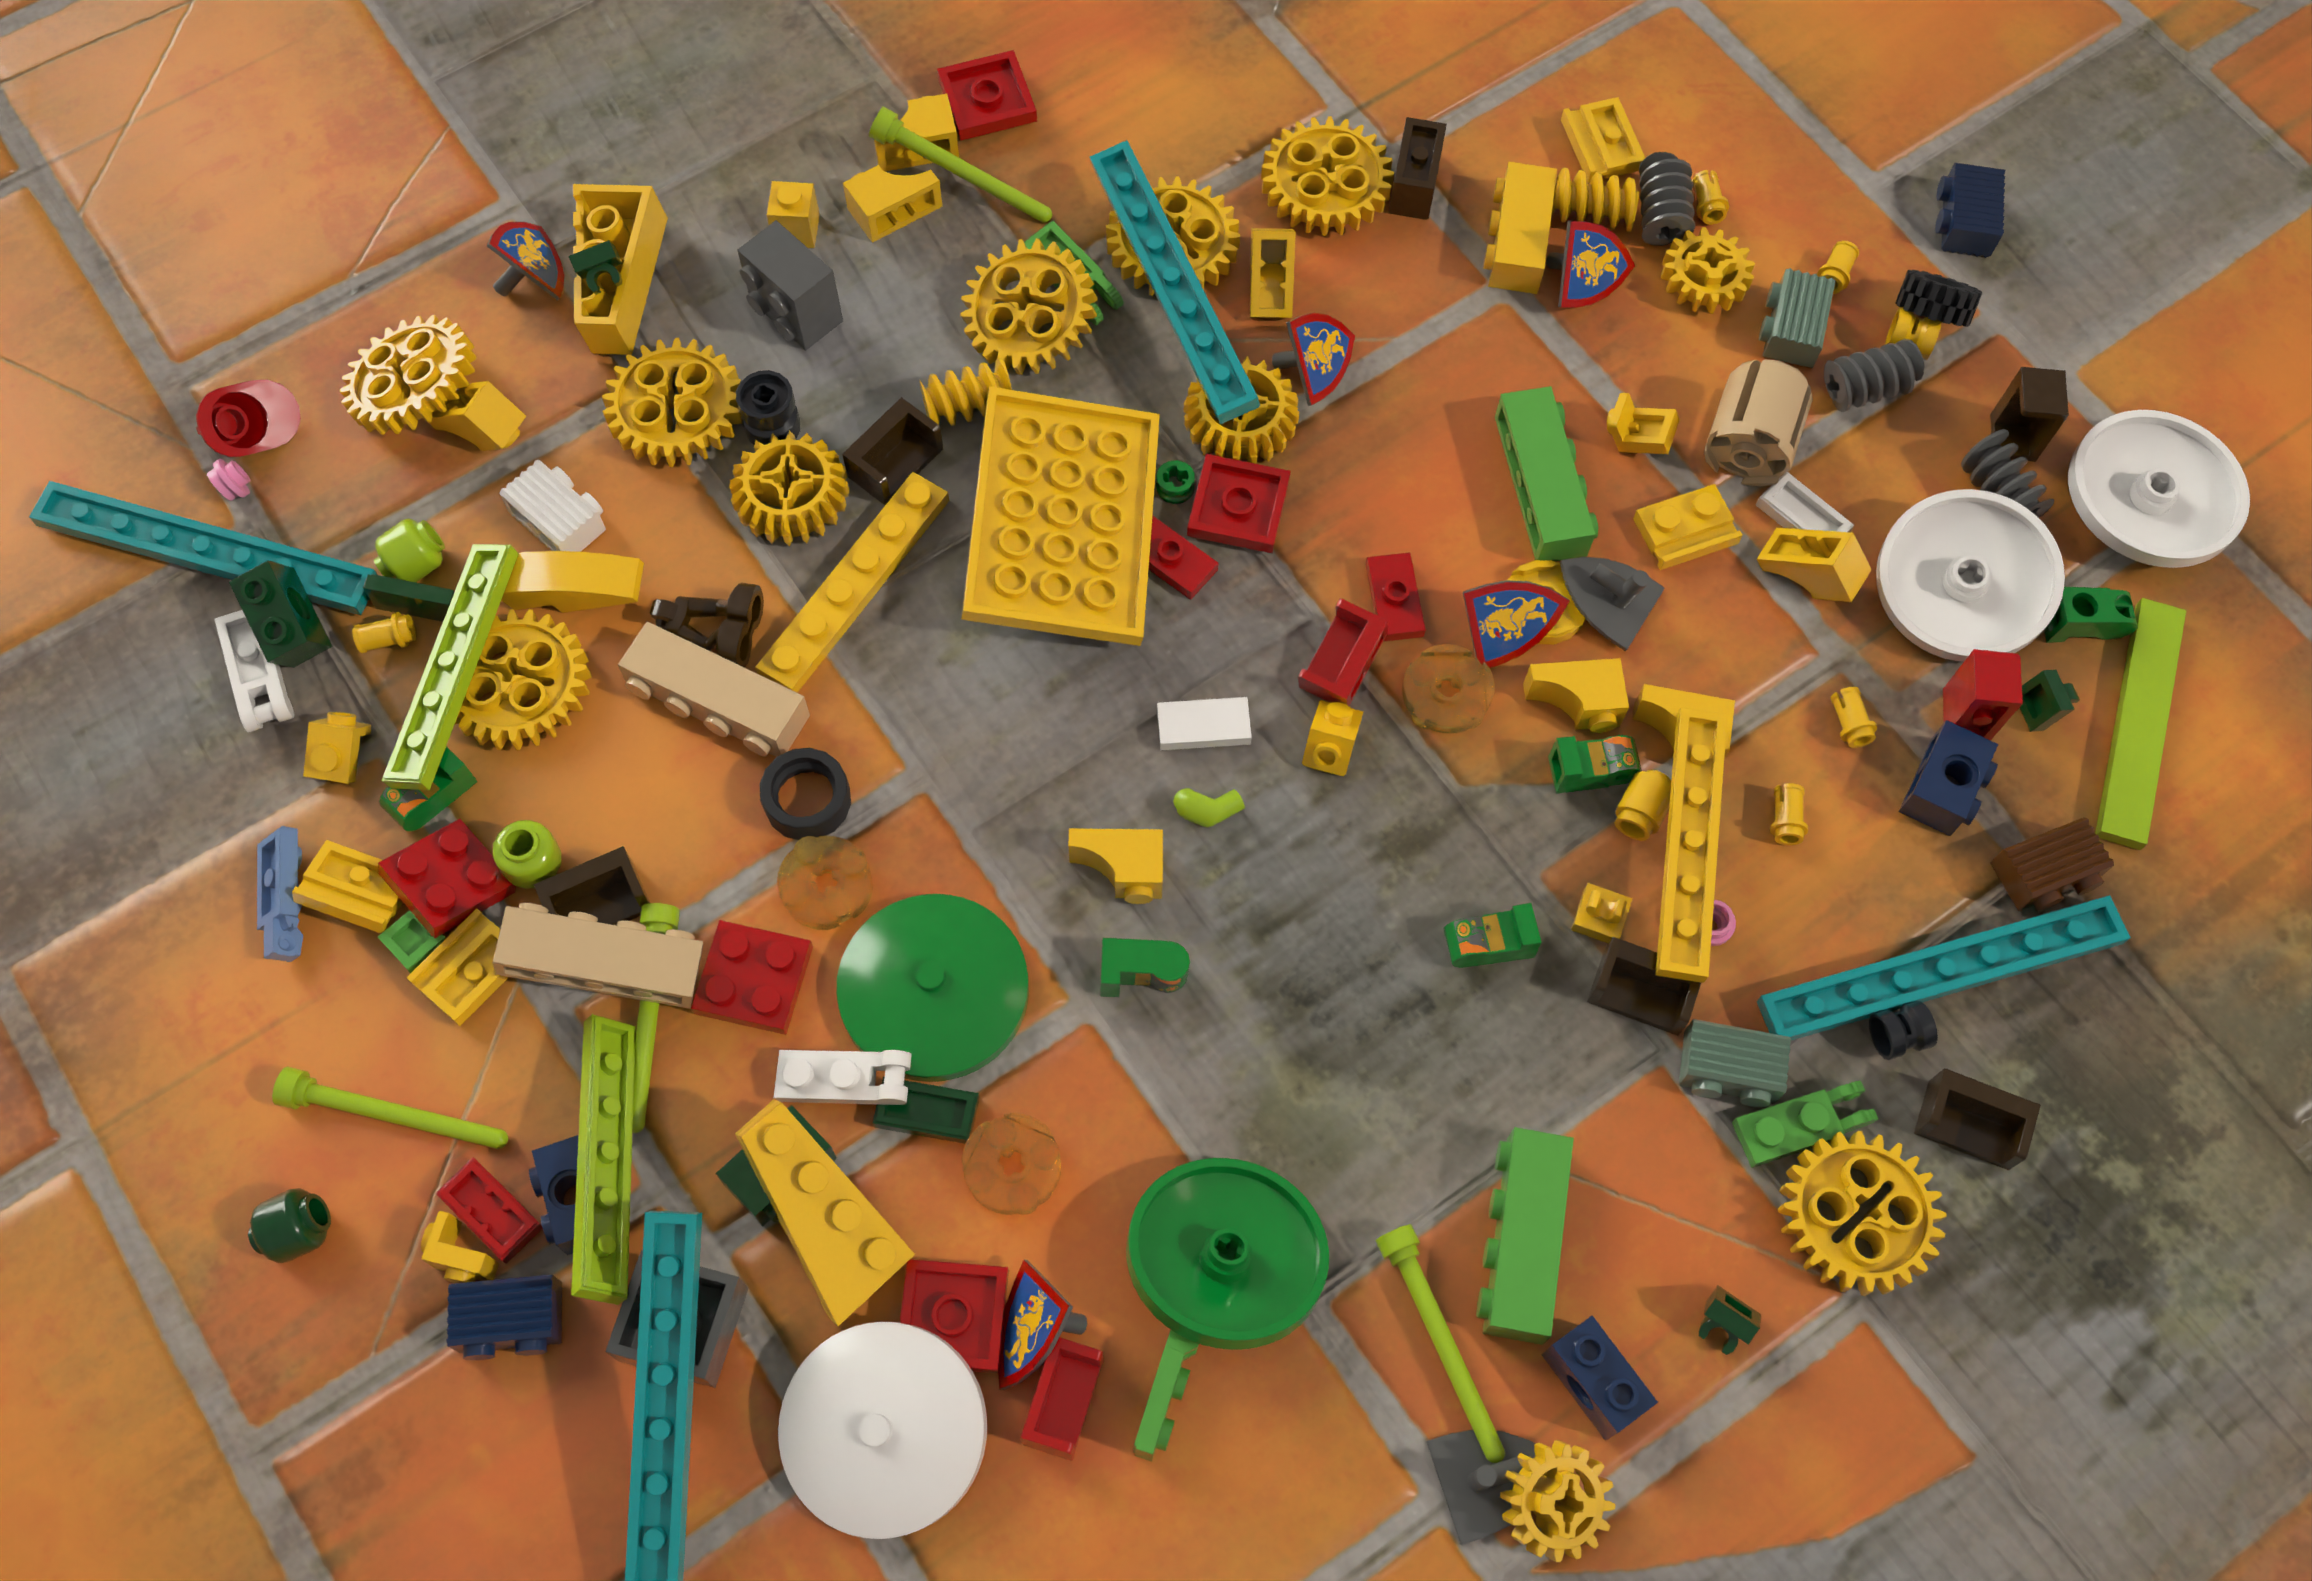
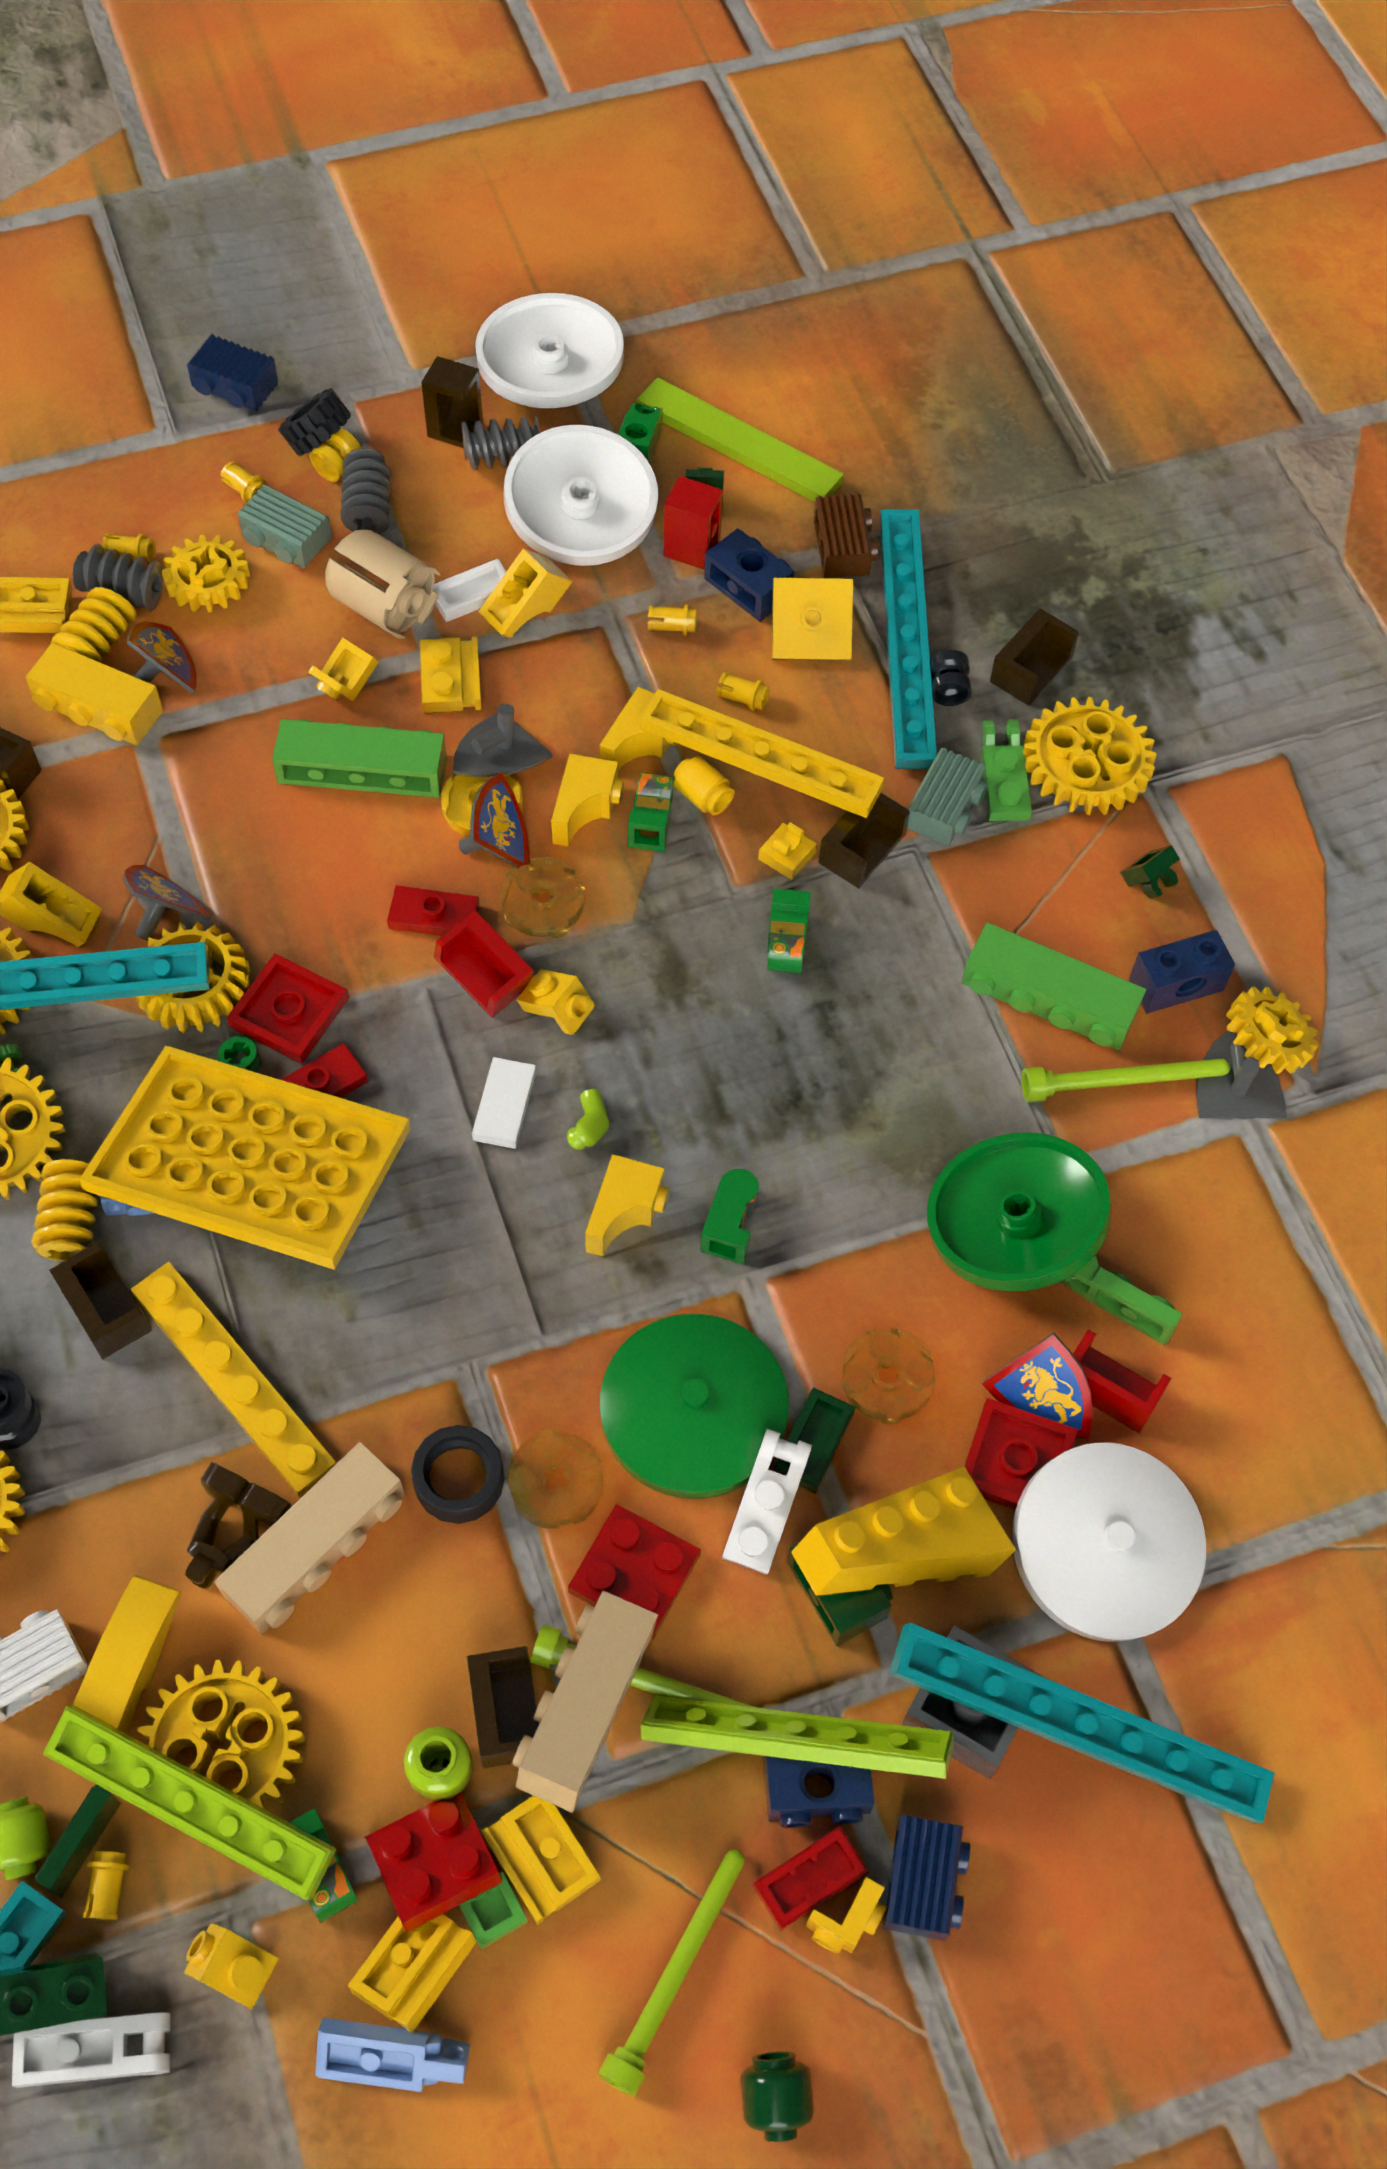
camera: 75 degrees left, 5 degrees down
yellow gear [729,430,849,547] -> none
none -> yellow plate [772,578,853,660]

